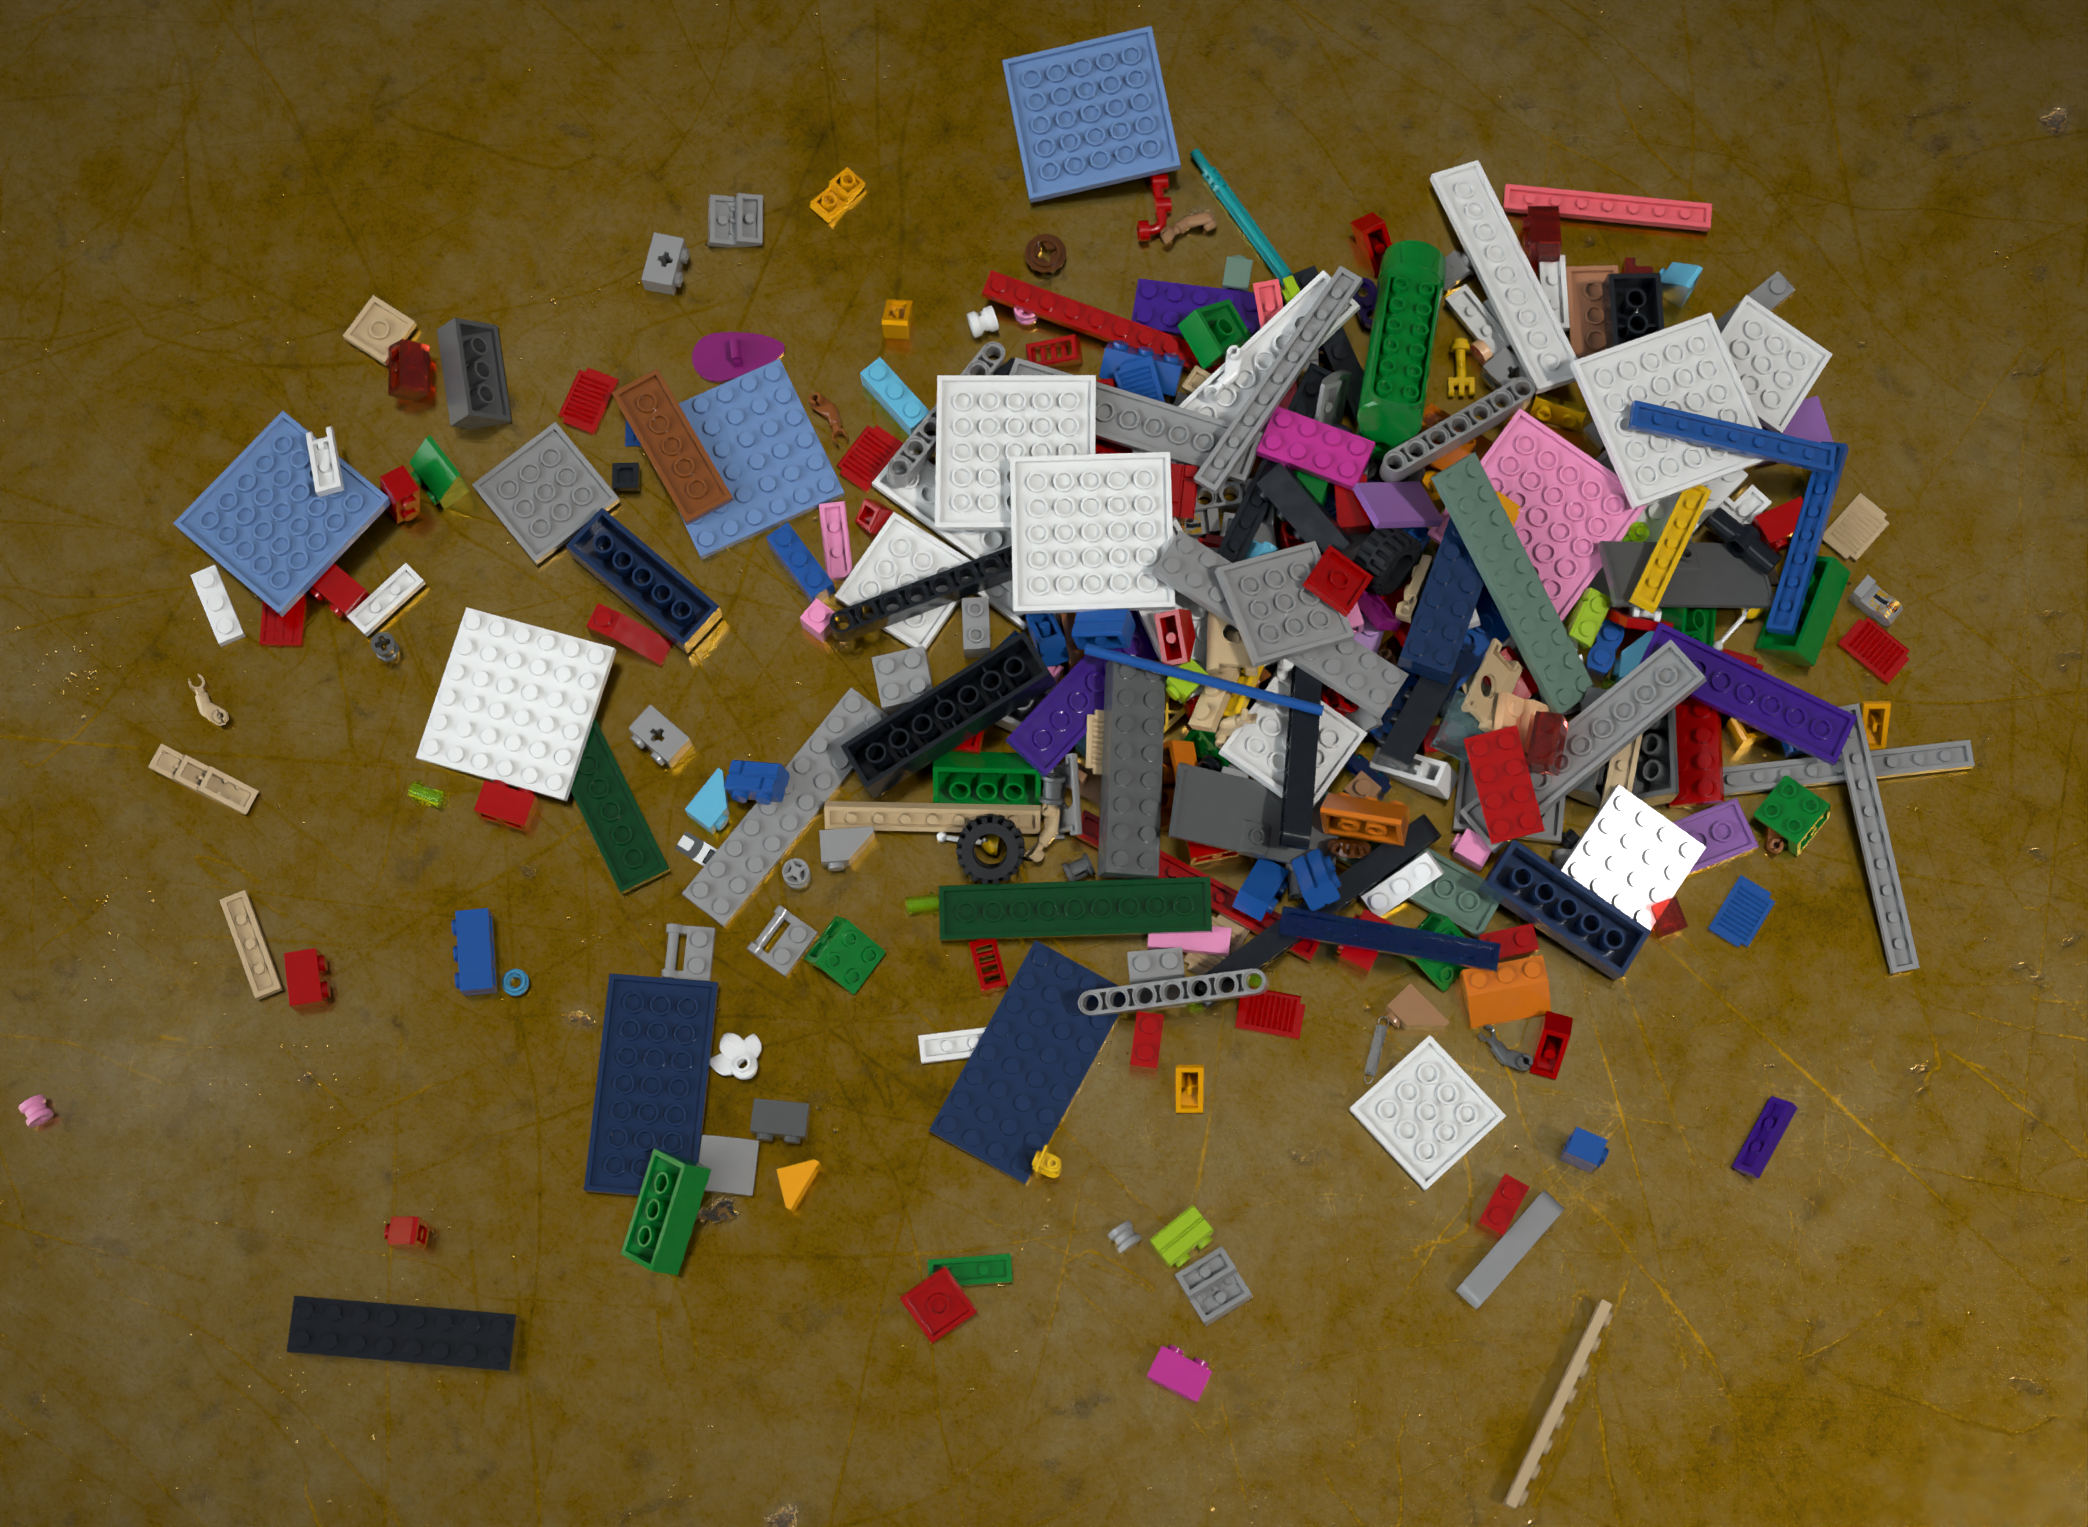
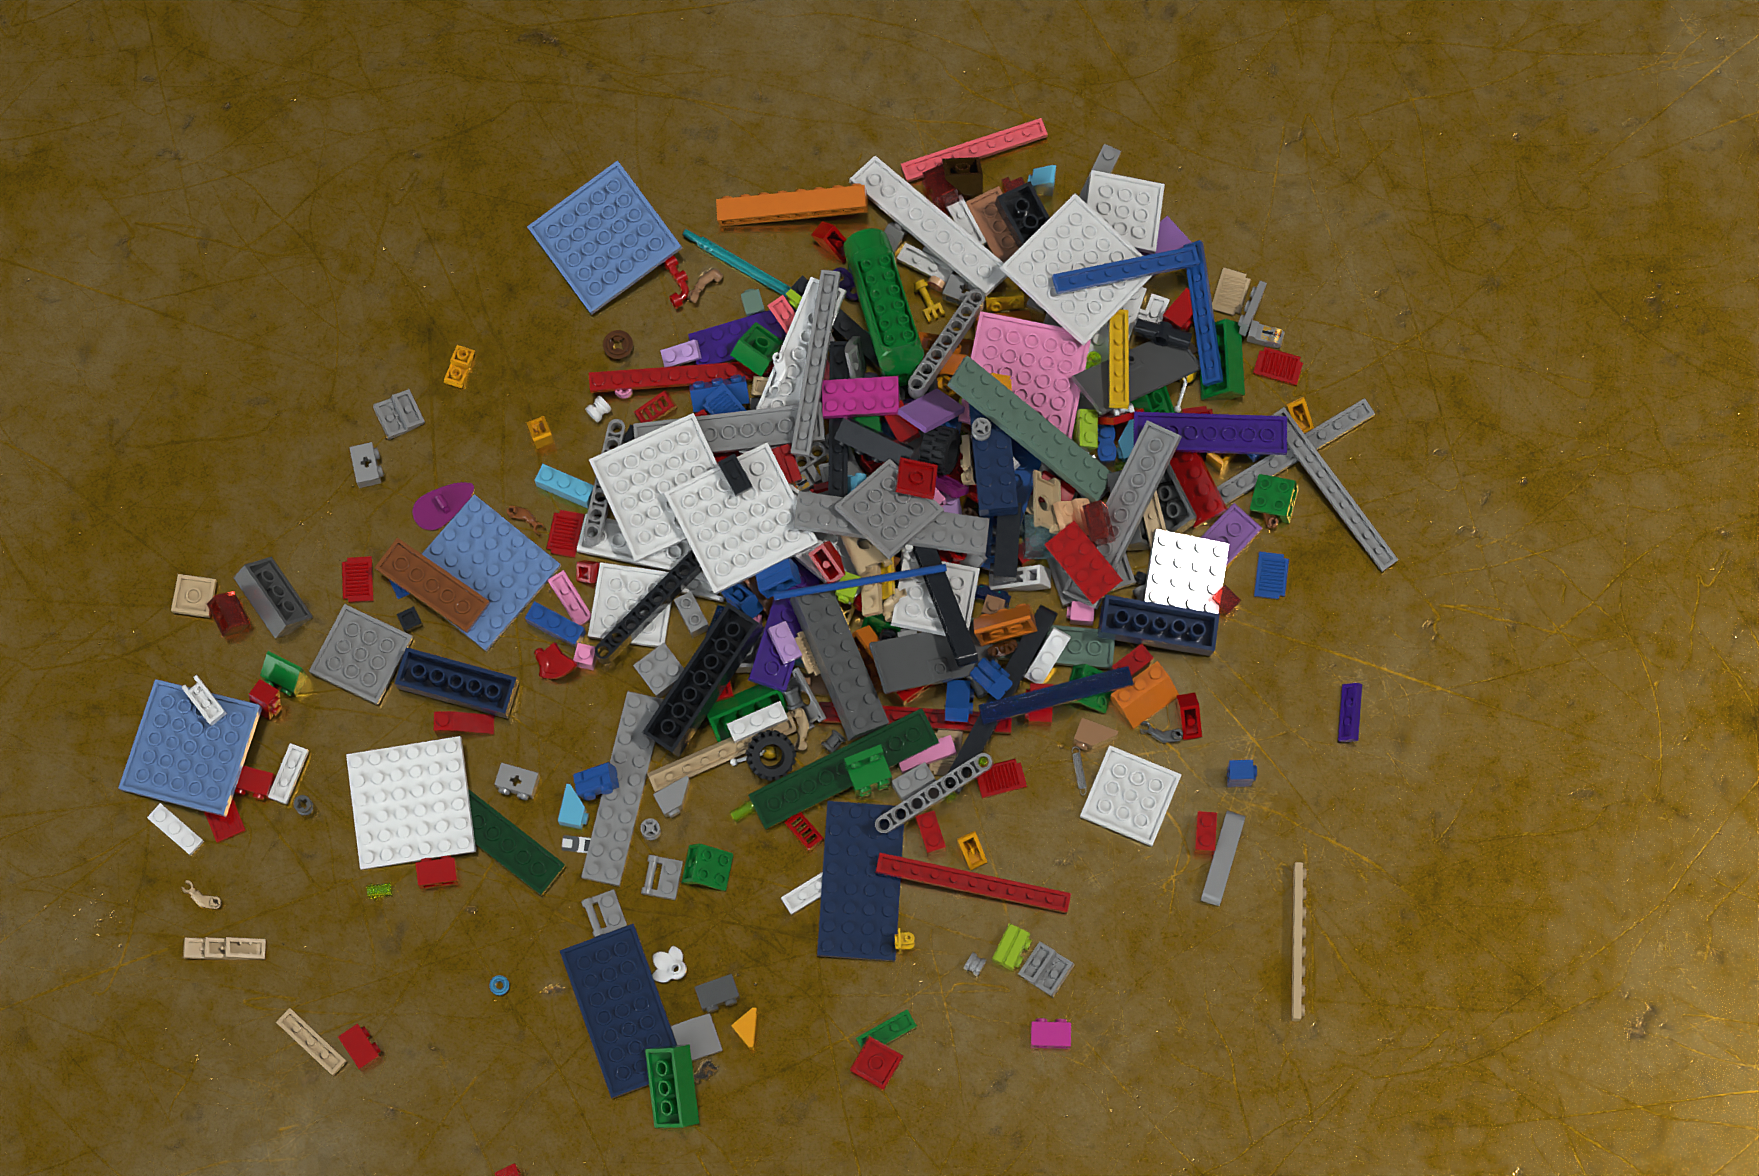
camera: 25 degrees left, 0 degrees up
blue brick [452,908,497,996] -> none
none -> red arm [534,642,577,679]
none -> lavender plate [660,340,702,367]
none -> orange brick [716,183,868,227]
none -> black plate [717,453,753,497]
none -> white plate [727,701,788,743]
none -> lavender plate [767,621,802,664]
none -> green bracket [844,744,892,798]
none -> red plate [875,853,1071,913]
none -> dark brown slope [942,157,983,196]
none -> light grey wheel [972,418,991,441]
none -> light grey plate [1238,281,1267,336]

